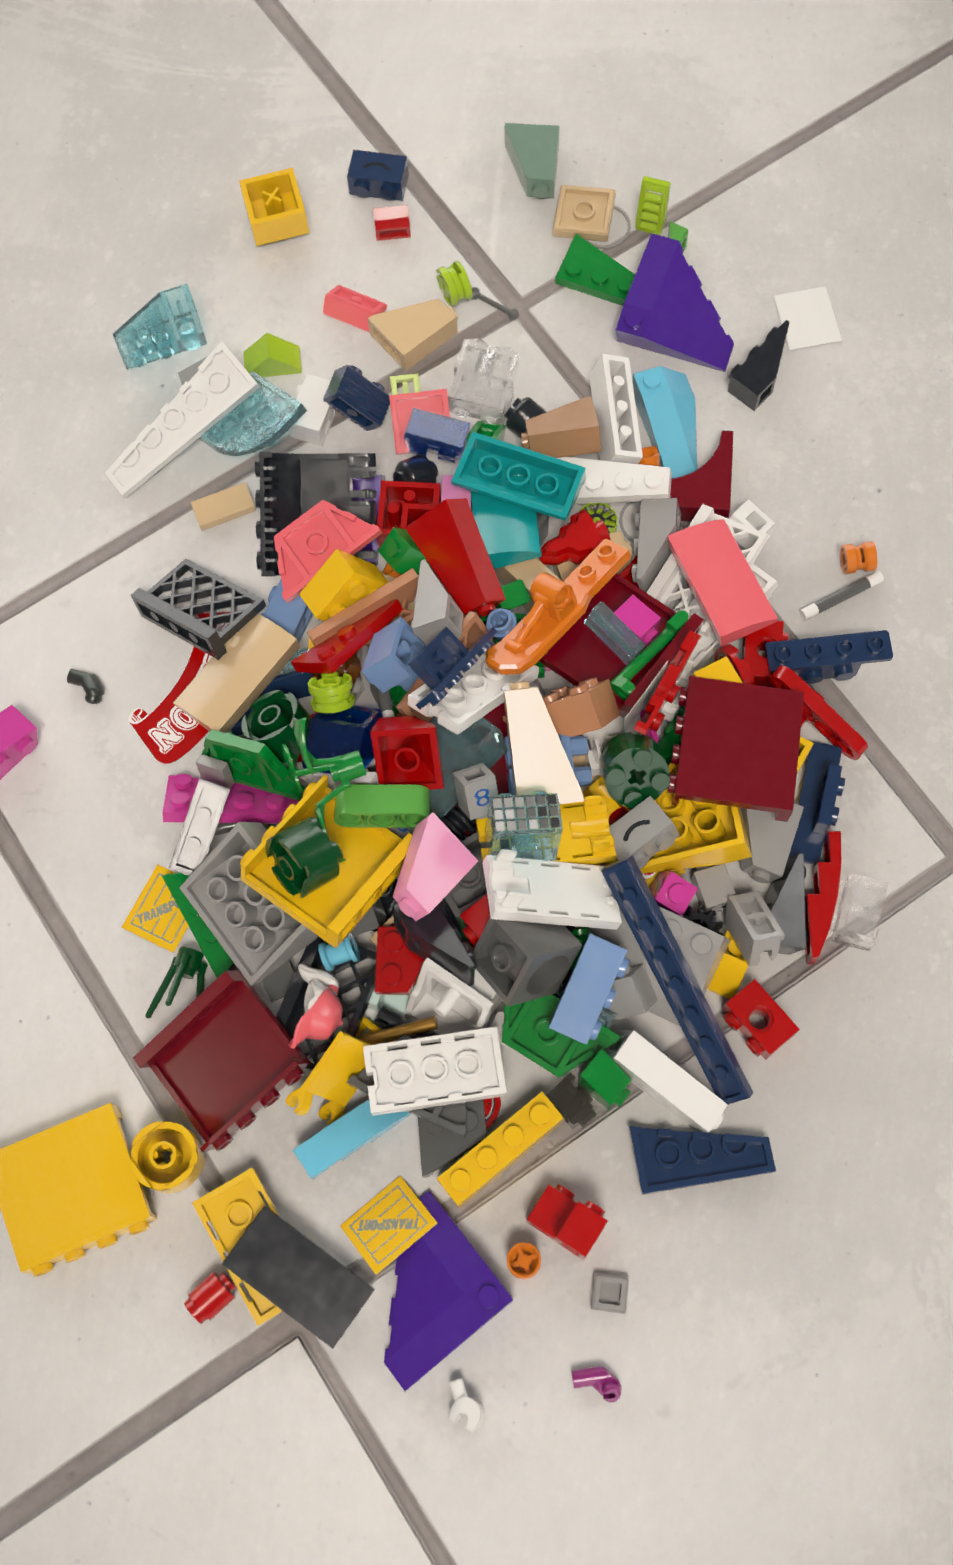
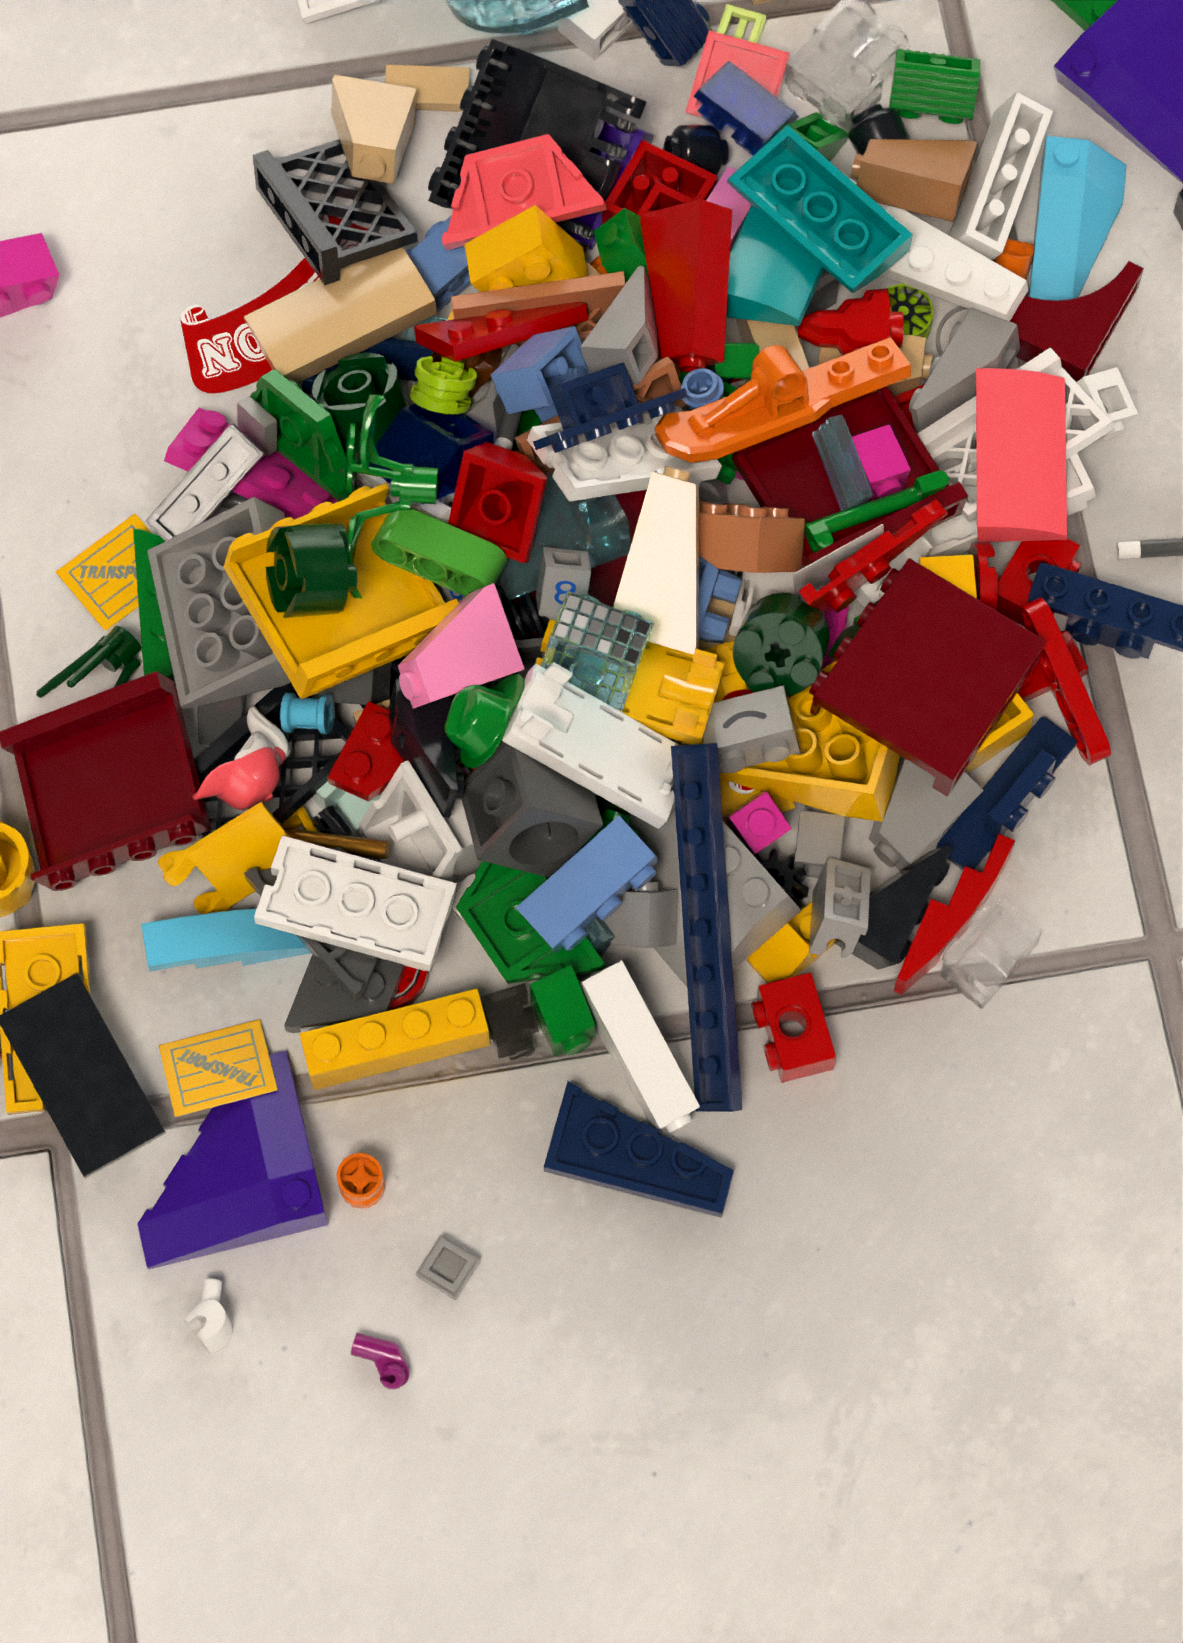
camera: 20 degrees right, 0 degrees up
pearl dark grey arm [67,669,104,704] -> none
red brick [526,1184,608,1261] -> none
none -> tan slope [331,74,417,184]
none -> green piece [445,674,525,768]
none -> green brick [889,49,981,124]

